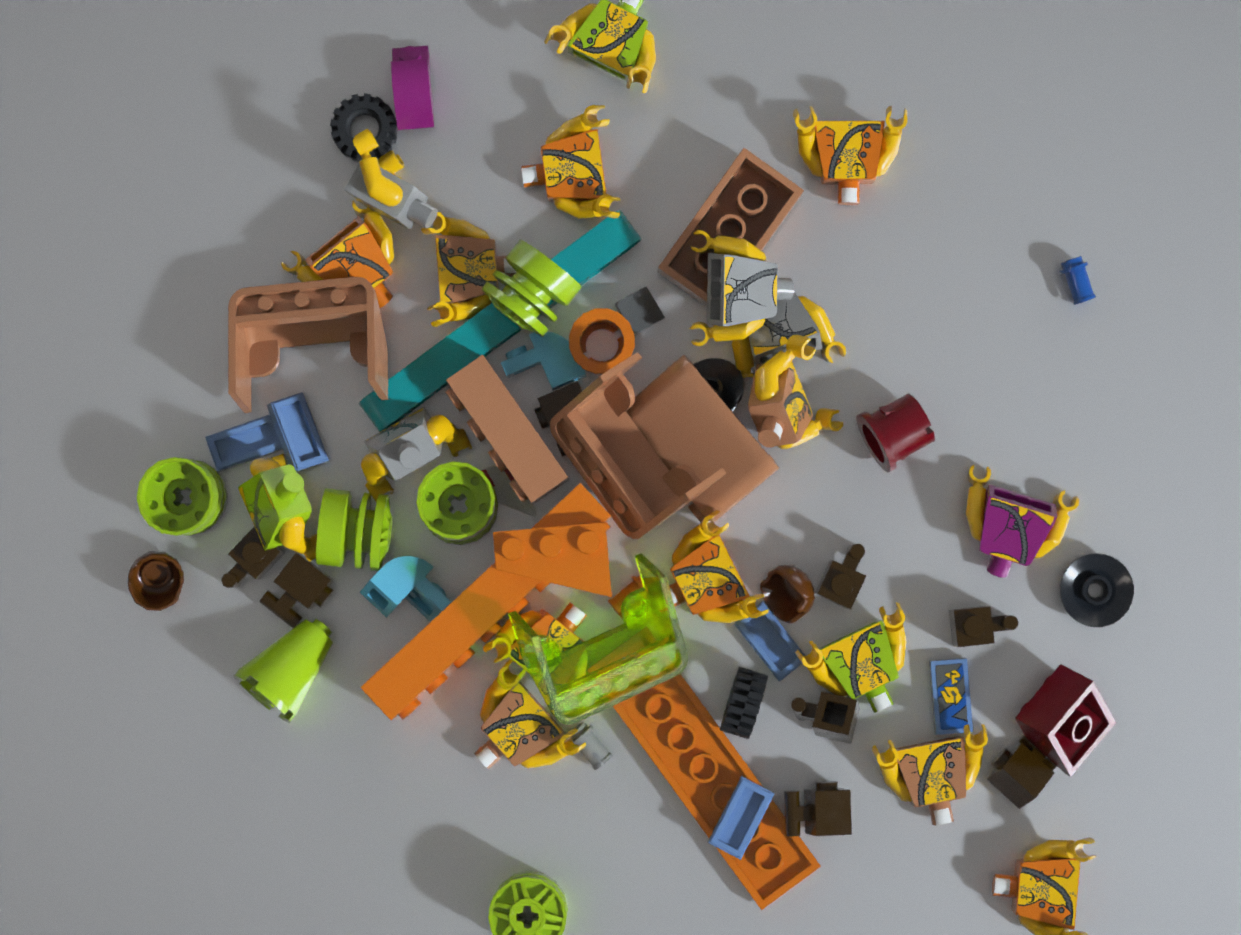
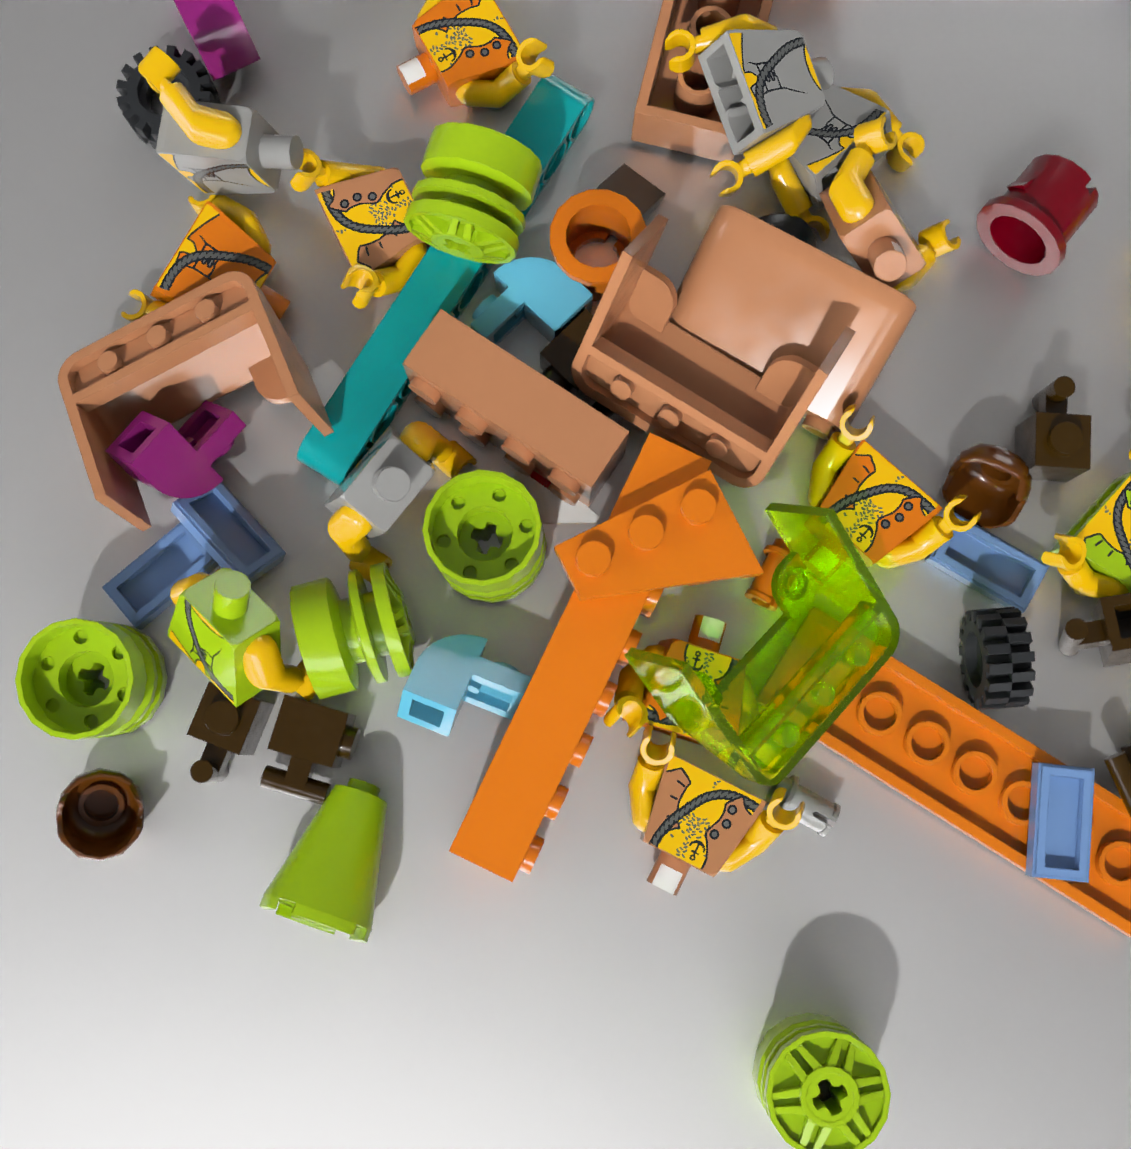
camera: 20 degrees left, 5 degrees down
none -> magenta brick [105,400,246,498]

